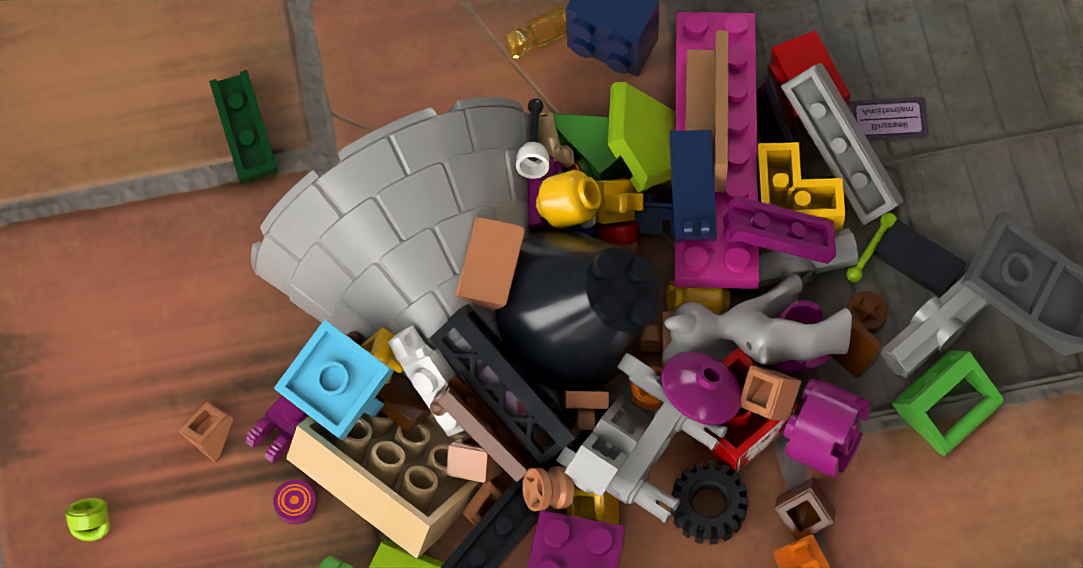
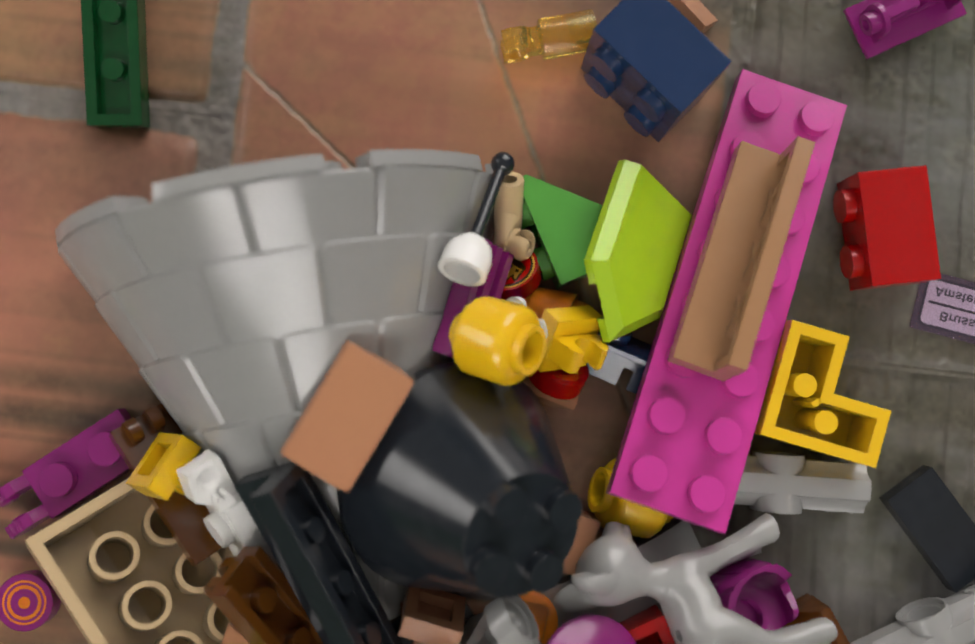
camera: 10 degrees right, 20 degrees up
medium azure bracket [274,319,394,440] -> none
dark blue hinge [669,130,717,243] -> none
magenta hinge [723,196,836,264] -> none
black tile [756,78,800,146] -> none
light grey slope [781,63,903,226] -> none
lime hinge [846,213,897,282] -> none
reddish brown tile [846,291,888,334] -> none

